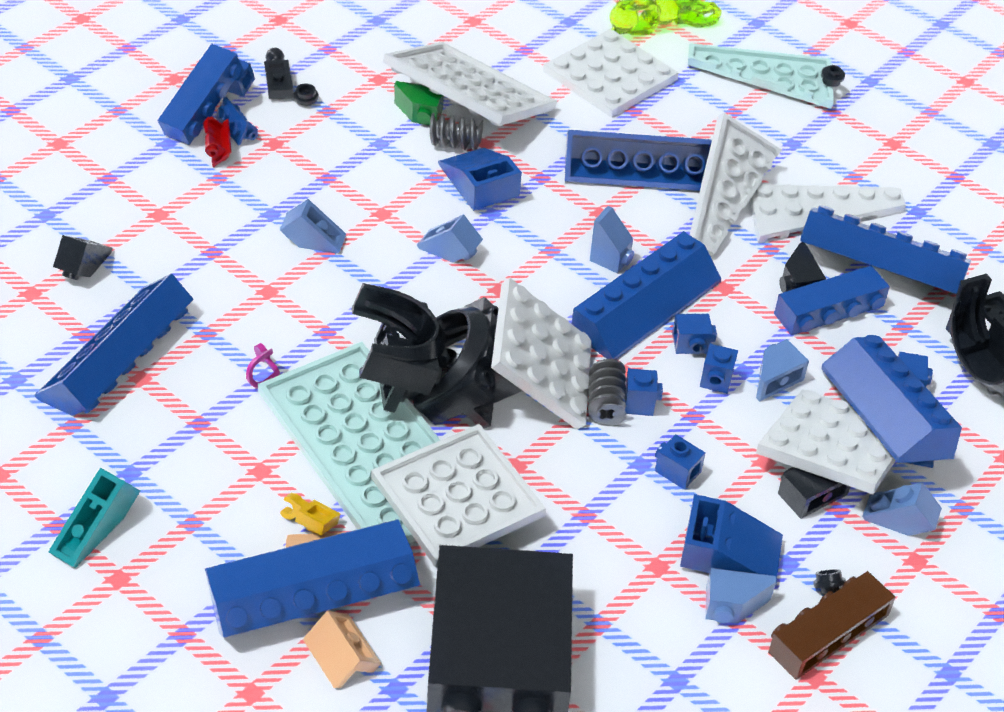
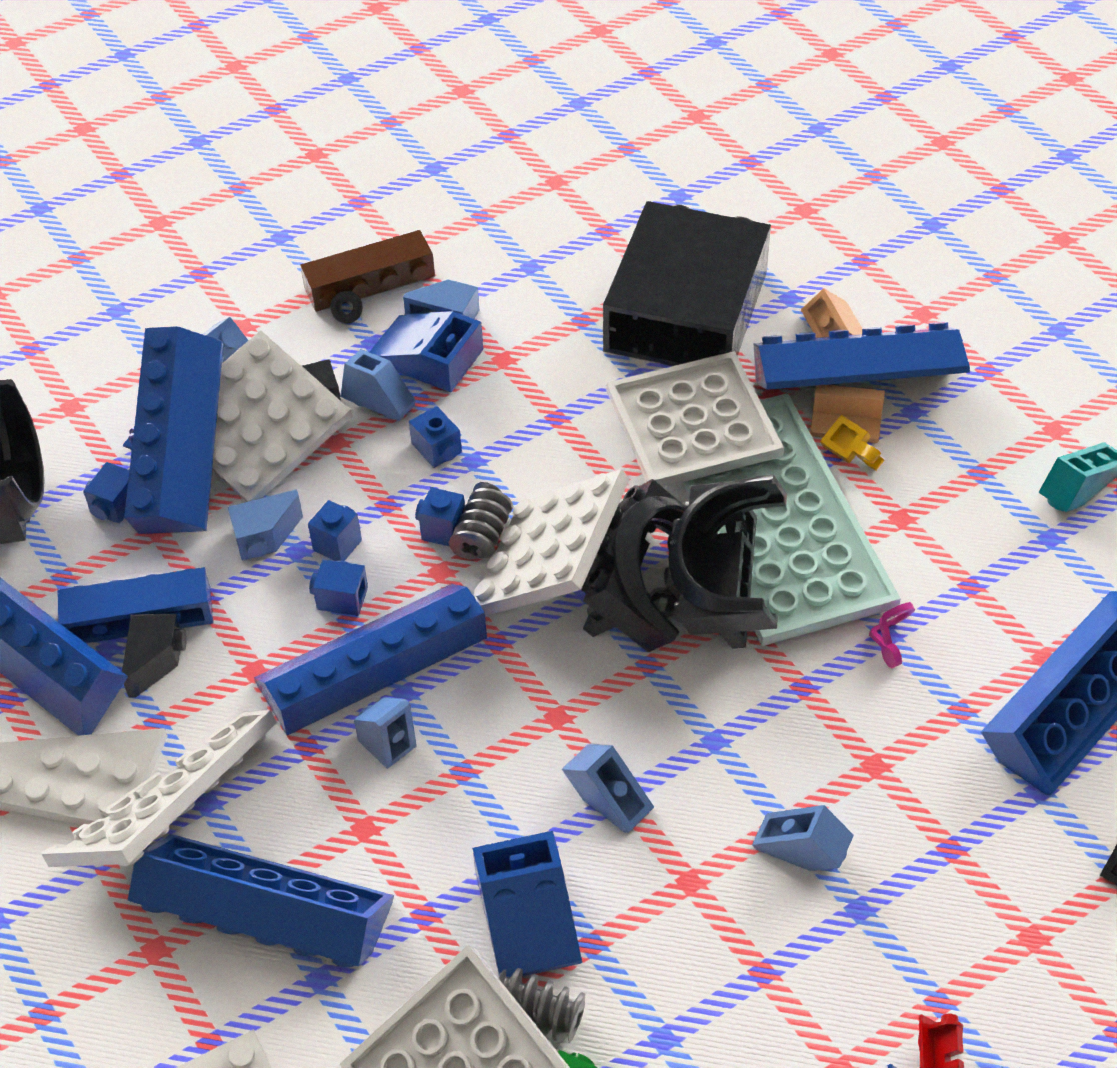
camera: 160 degrees left, 5 degrees up
none -> medium blue slope [340,349,416,421]

